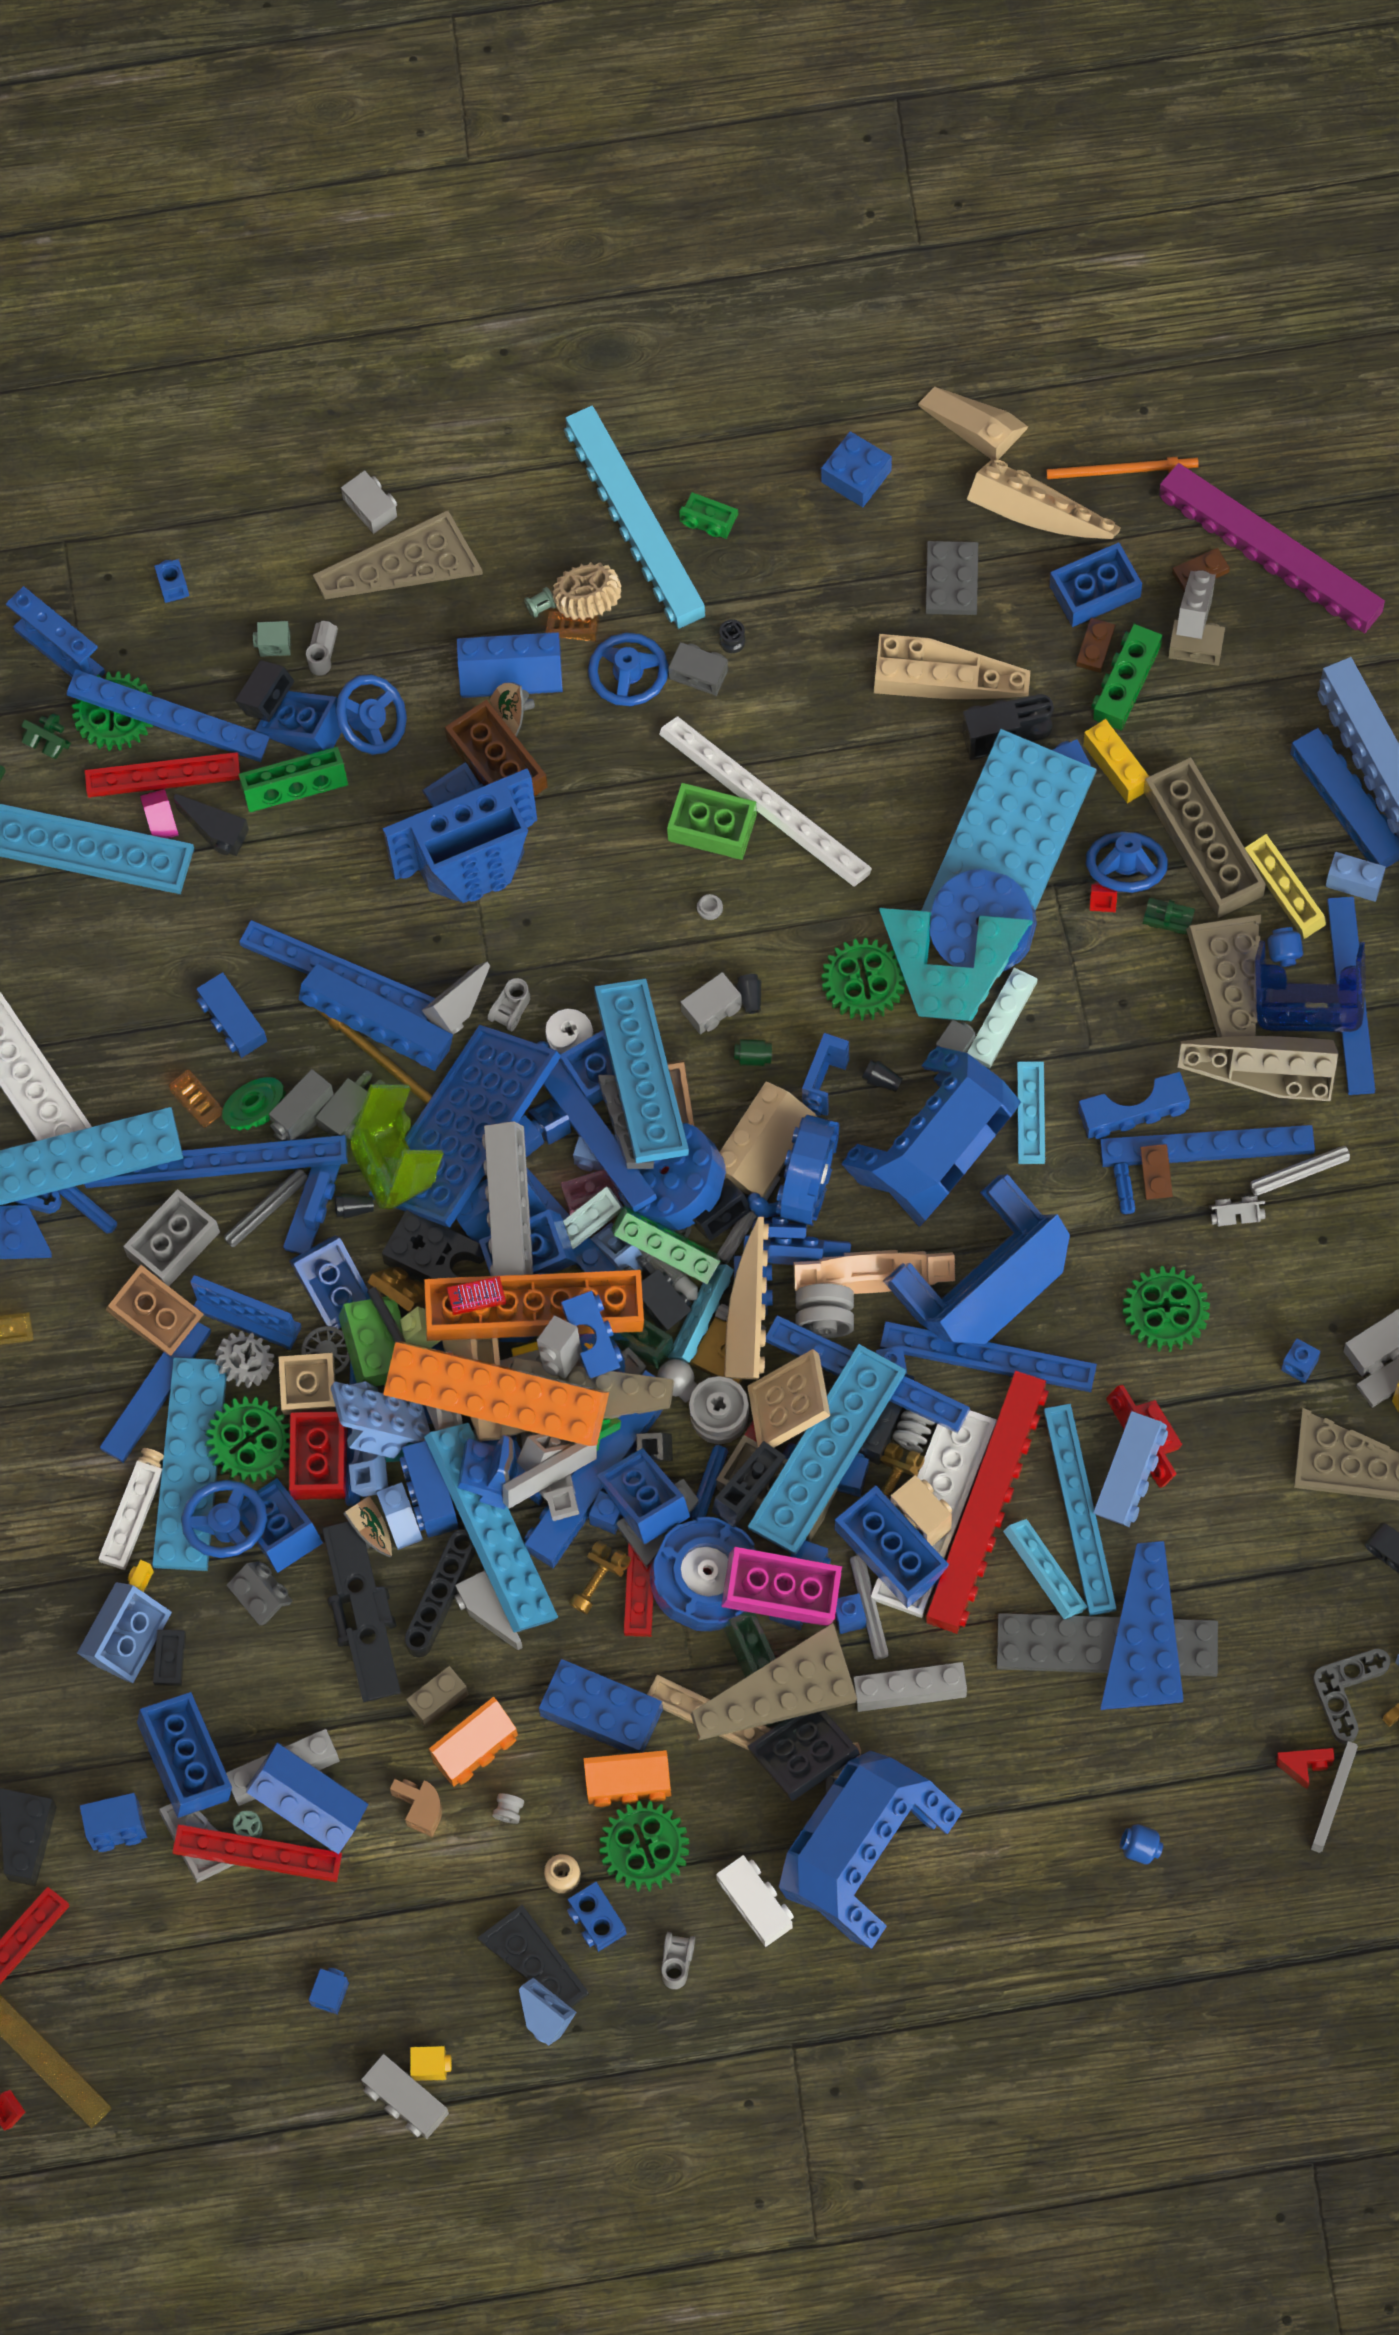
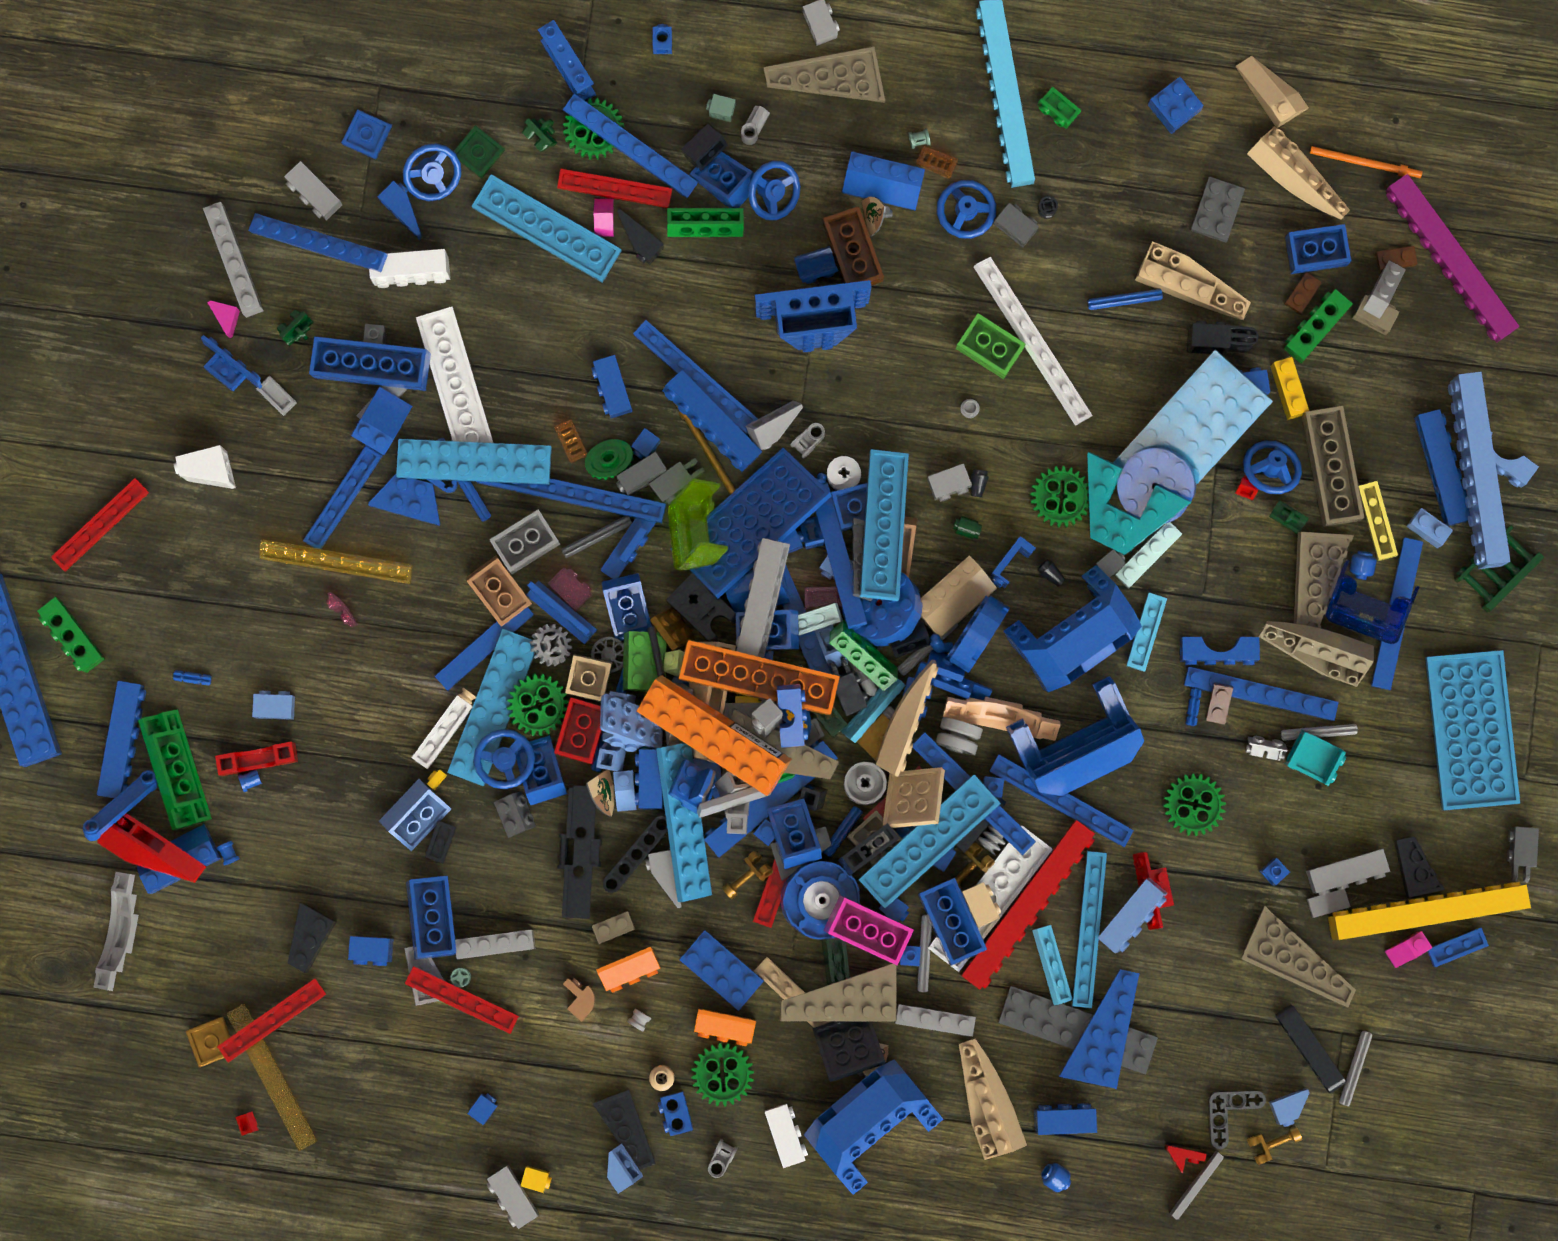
camera: 10 degrees right, 15 degrees up
blue slope [246,1742,369,1854] -> none
black cone [334,1193,374,1219] -> none
red tile [447,1276,506,1315] -> none
tan gear [553,562,621,621] -> none
light grey piece [657,1359,697,1403] -> none
none -> clear pink brick [548,567,592,612]
none -> blue brick [631,428,661,460]
none -> tan wedge [959,1039,1027,1160]
none -> blue brick [1034,1103,1097,1135]
none -> blue axle [1088,289,1163,310]
none -> teal panel [1284,729,1346,786]

